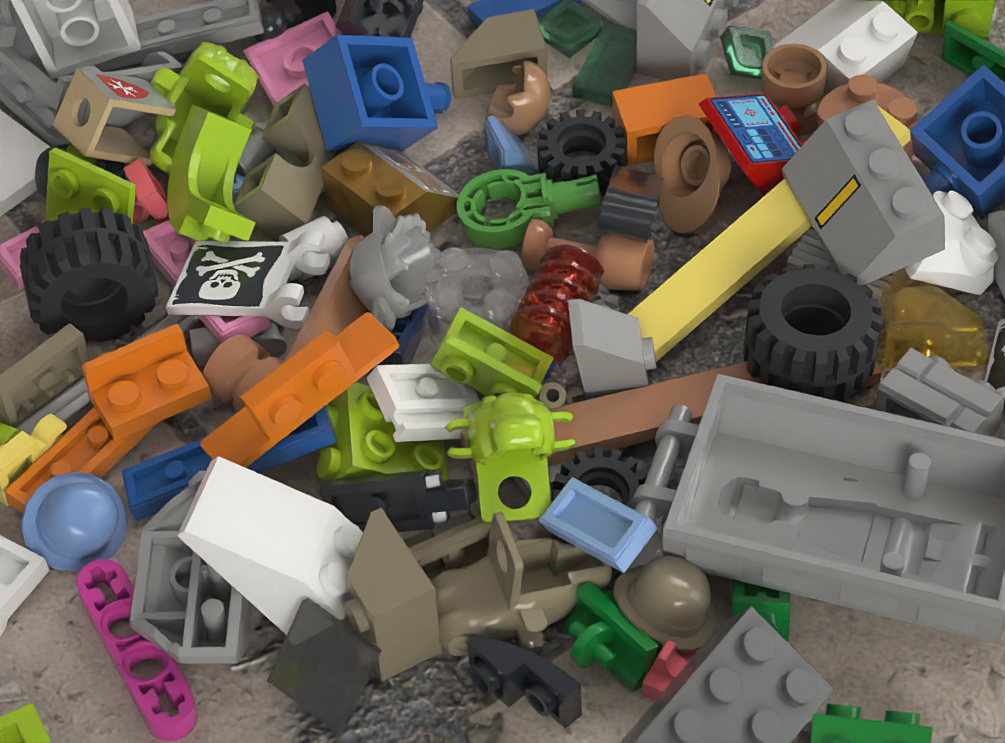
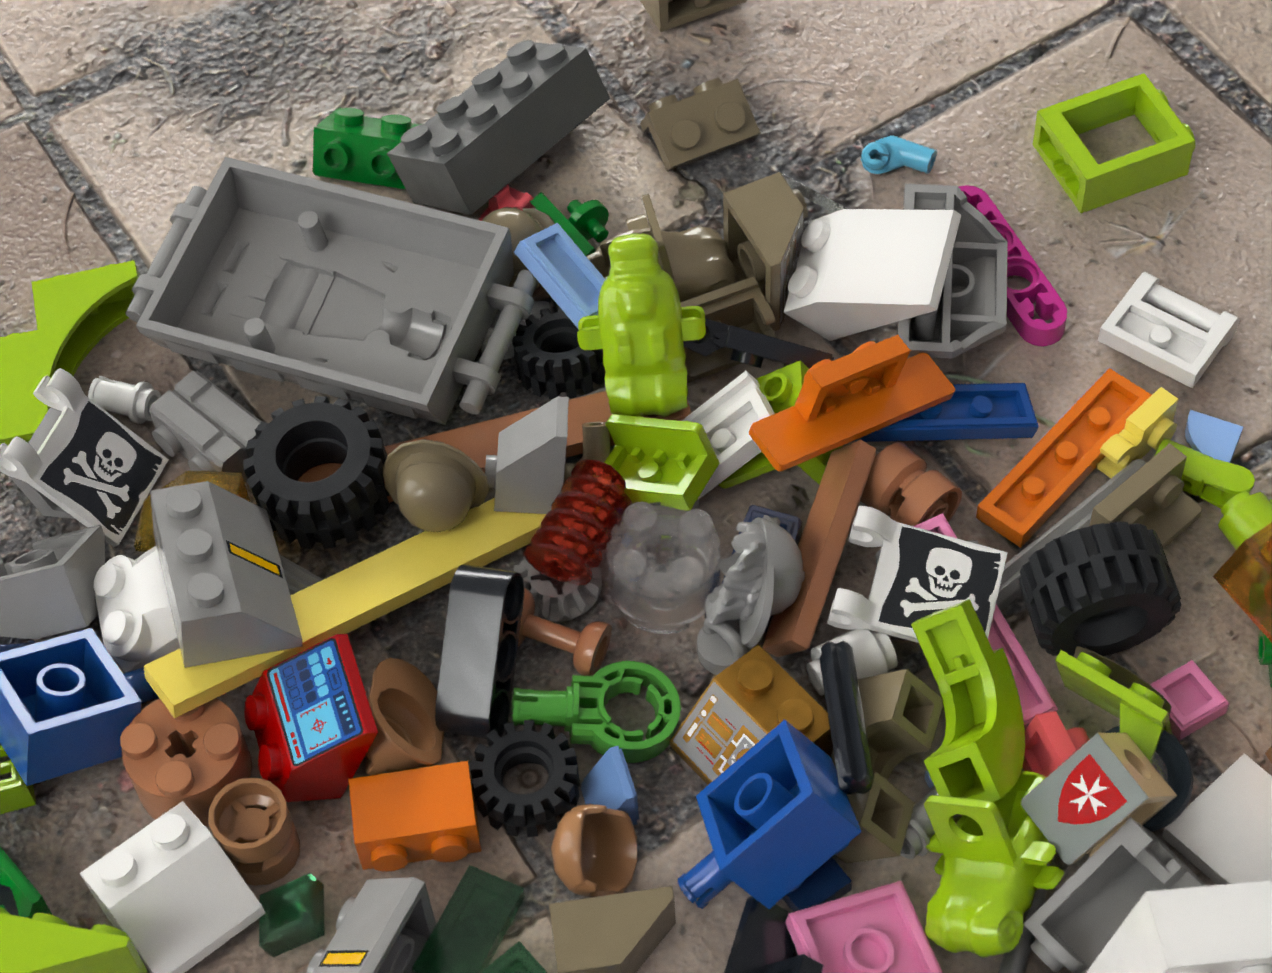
camera: 175 degrees left, 5 degrees up
medium blue hat [21,472,128,572] -> none
orange bracket [81,324,212,441] -> none
black slope [467,635,582,729] -> none
none -> dark tan hat [382,439,490,532]
none -> black axle [819,641,874,795]

